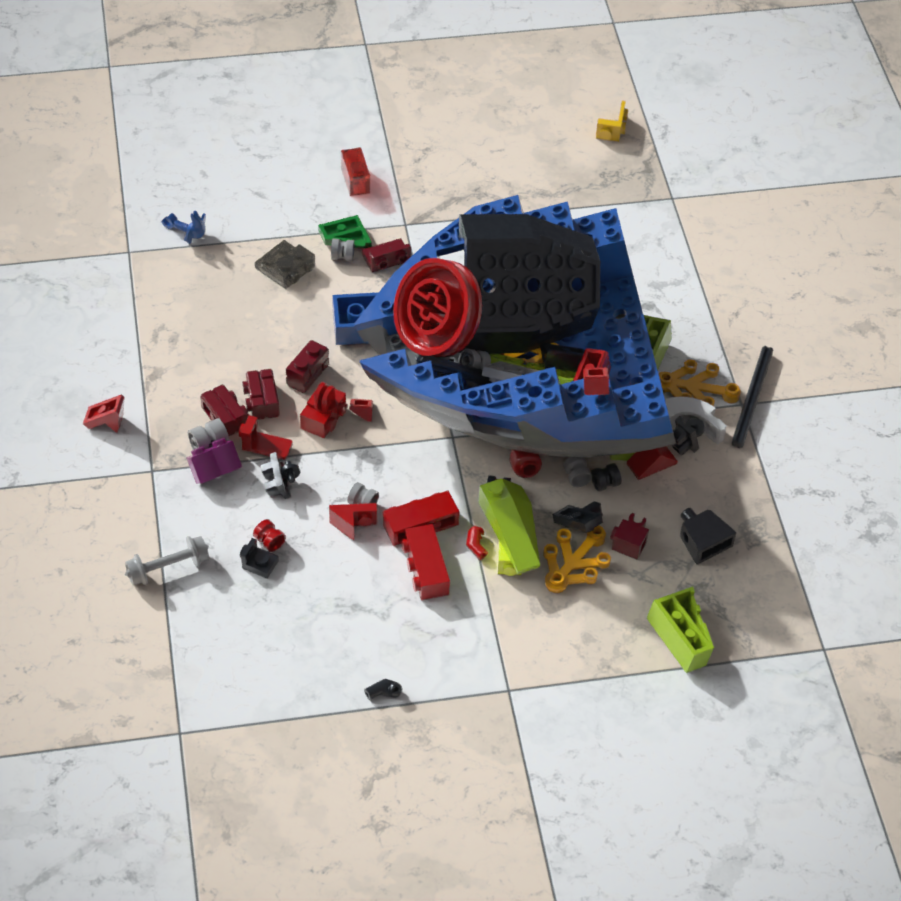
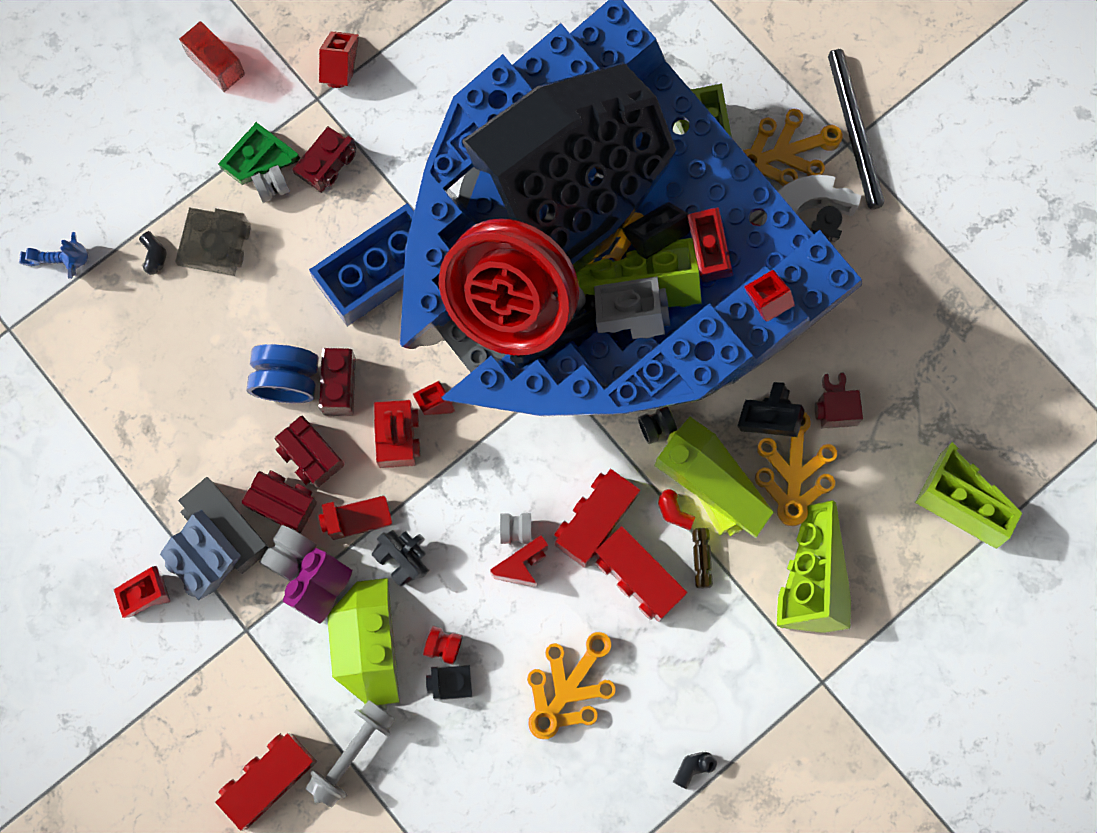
camera: 30 degrees left, 25 degrees up
black torso [680,508,736,565] -> none
none -> black arm [139,231,167,275]
none -> sand blue plate [160,510,241,600]
none -> dark grey brick [178,477,268,574]
none -> red brick [215,733,318,831]
none -> blue wheel [246,344,319,403]
none -> red slope [319,31,359,88]
none -> lime wedge [327,578,400,705]
none -> light orange plant [527,632,616,739]
none -> dark brown axle [692,528,713,589]
none -> lime wedge [777,500,851,633]

